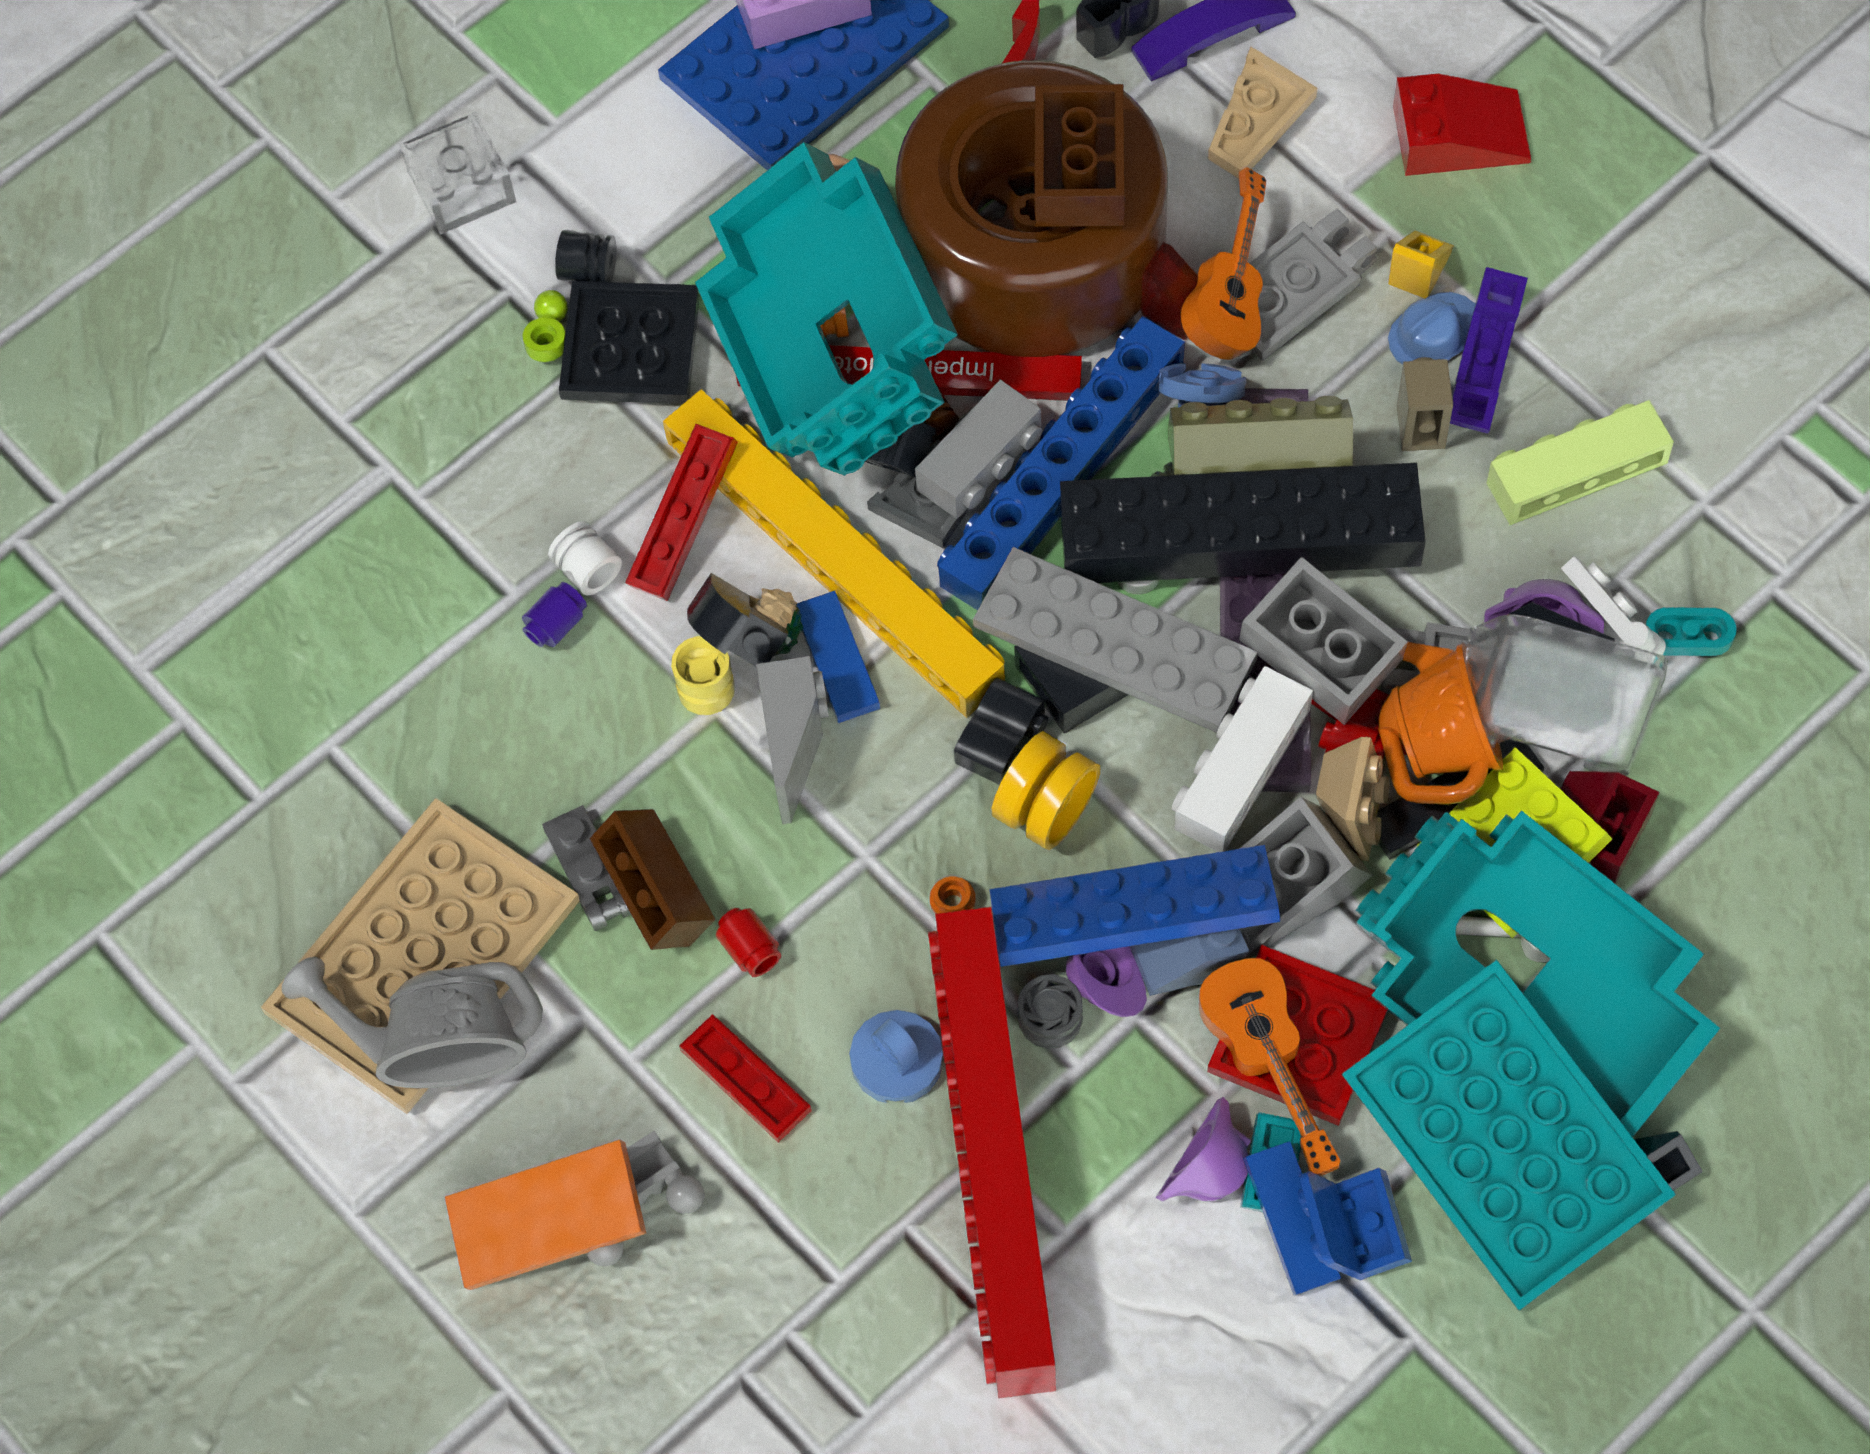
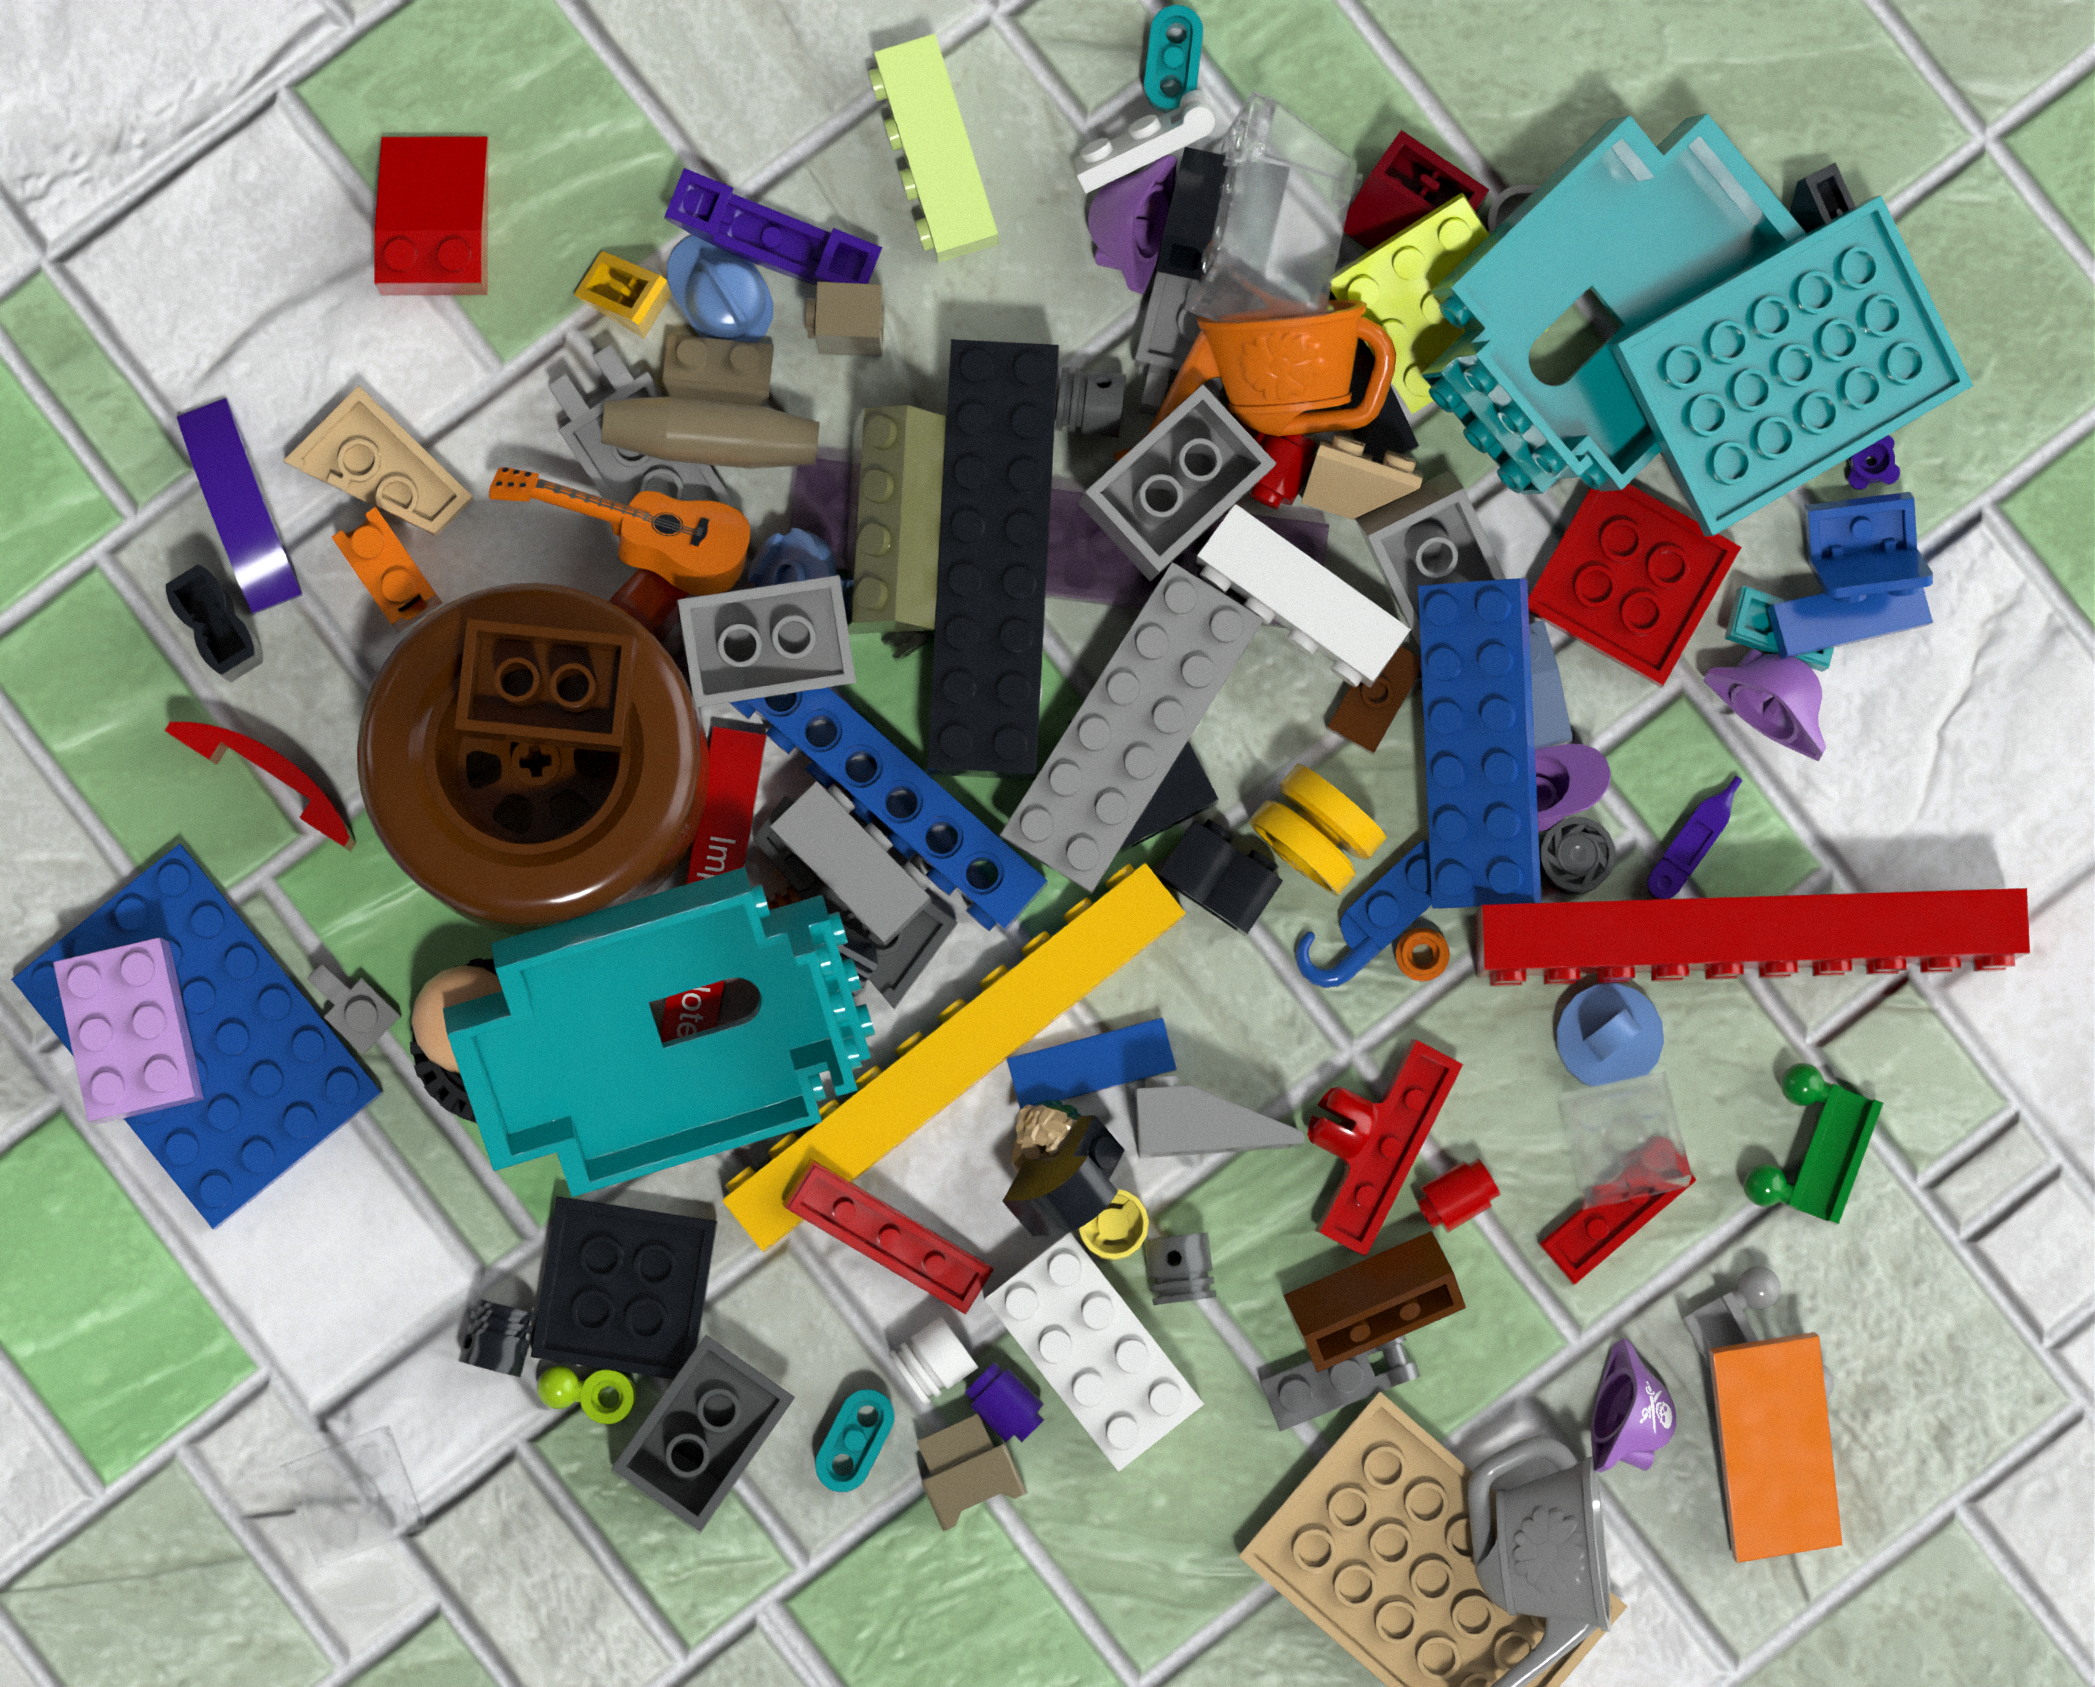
camera: 90 degrees left, 20 degrees up
orange piece [1199,958,1340,1176] -> none
none -> light grey plate [307,964,402,1055]
none -> orange brick [331,507,443,633]
none -> dark tan plate [601,334,820,469]
none -> dark grey slope [611,1335,795,1535]
none -> light grey slope [676,575,856,708]
none -> teal plate [815,1389,895,1492]
none -> dark tan piece [916,1414,1028,1531]
none -> white brick [984,1232,1204,1472]
none -> dark grey piece [1055,367,1126,438]
none -> dark grey piece [1144,1232,1216,1305]
none -> blue plate [1295,839,1432,988]
none -> red plate [1307,1039,1463,1257]
none -> reddish brown plate [1327,646,1422,755]
none -> clear brick [1558,1071,1691,1210]
none -> medium lavender hat [1591,1338,1676,1473]
none -> dark purple piece [1646,775,1743,899]
none -> green gear [1743,1063,1884,1225]
none -> dark purple plate [1847,435,1900,490]

